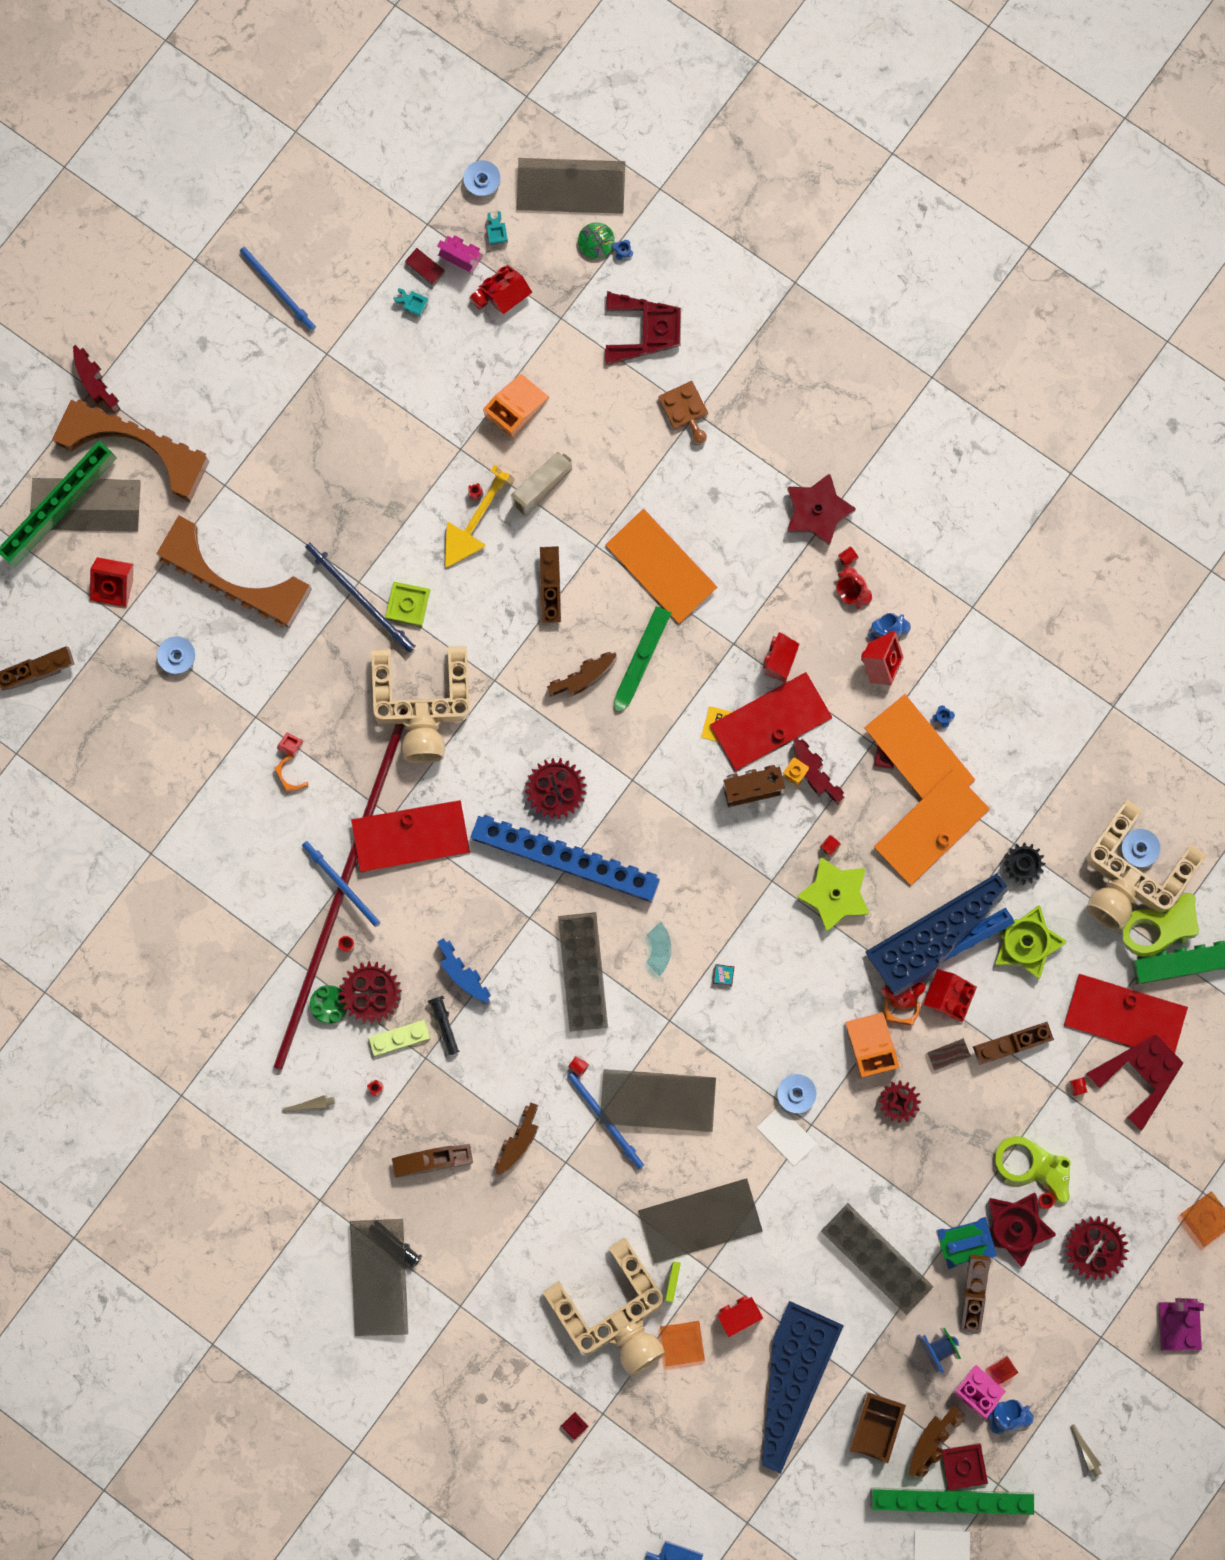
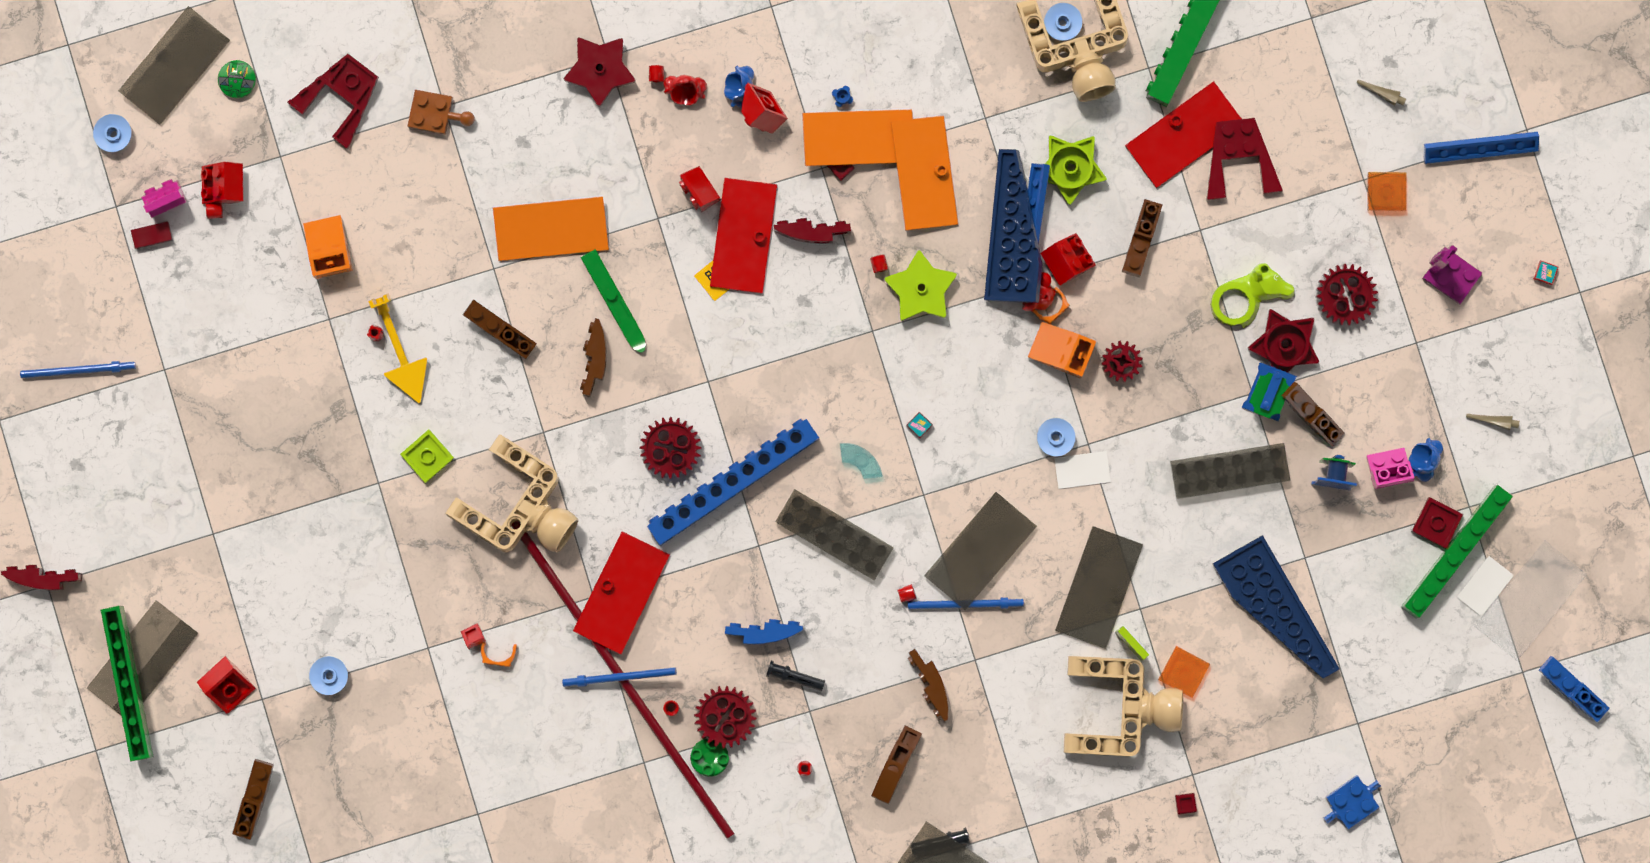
camera: 60 degrees left, 5 degrees up
dark orange arch [52,400,210,502] -> none
dark orange arch [156,515,312,628] -> none
dark tan piece [282,1095,335,1112] -> none
dark blue bar [305,542,416,654] -> none
yellowish green plate [369,1020,430,1056] -> none
teal plate [393,288,429,317] -> none
teal plate [487,211,508,245] -> none
slope [511,452,572,517] -> none
blue plate [613,240,633,260] -> none
red slope [717,1295,764,1337] -> none
reddish brown piece [723,765,785,808] -> none
light orange bracket [782,758,809,787] -> none
reddish brown piece [849,1391,906,1463] -> none
reddish brown slope [909,1406,965,1480] -> none
clear smoke tile [927,1038,971,1071] -> none
clear red brick [986,1355,1019,1385] -> none
black gear [1002,842,1046,885] -> none
red hose [1037,1193,1055,1209] -> none
red hose [1069,1077,1088,1096] -> none
lime animal [1122,893,1199,957] -> none

